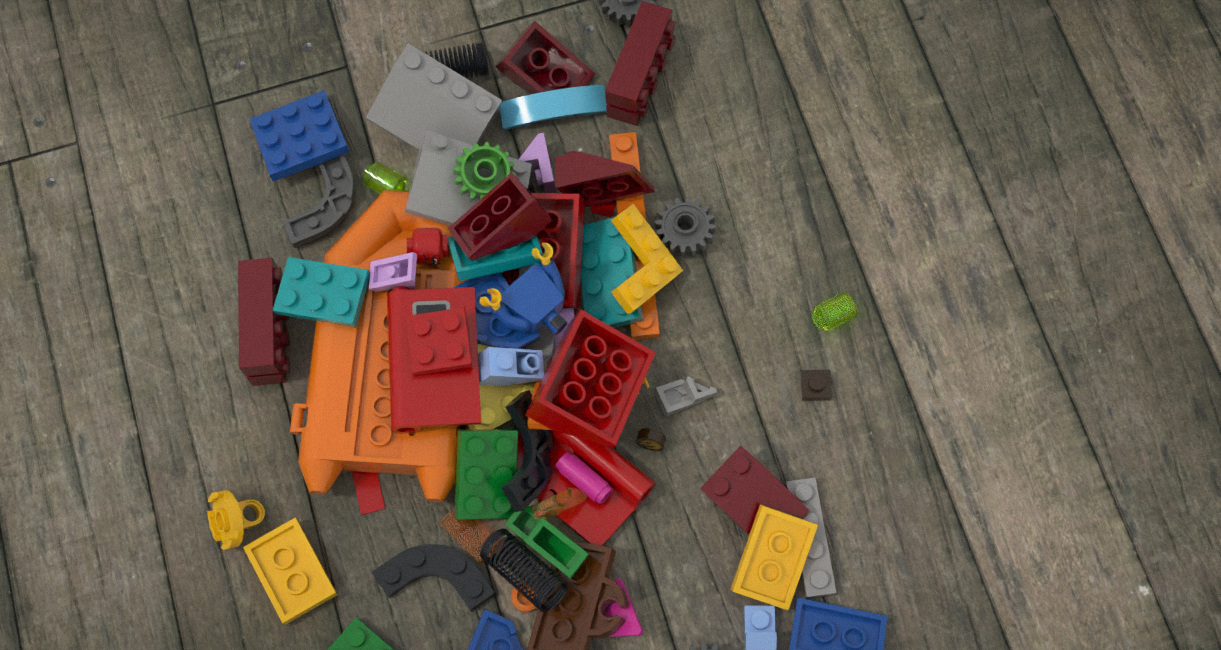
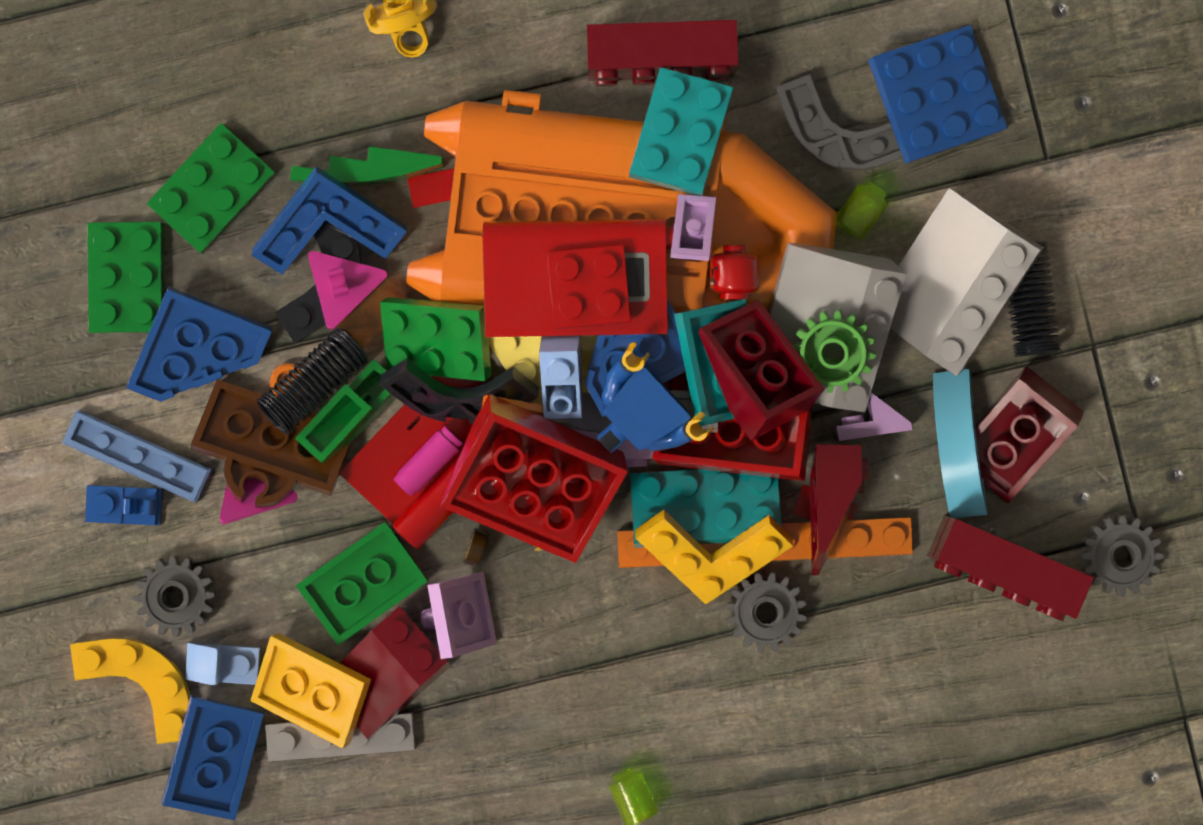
camera: 80 degrees right, 20 degrees up
yellow plate [243,517,338,625] -> none
slope [532,488,587,519] -> none
light grey slope [654,376,717,417] -> none
dark brown plate [801,370,832,401] -> none
none -> blue plate [252,166,407,275]
none -> green slope [290,146,445,186]
none -> green plate [295,521,429,645]
none -> dark pink piece [308,251,387,330]
none -> lavender tile [421,572,497,659]

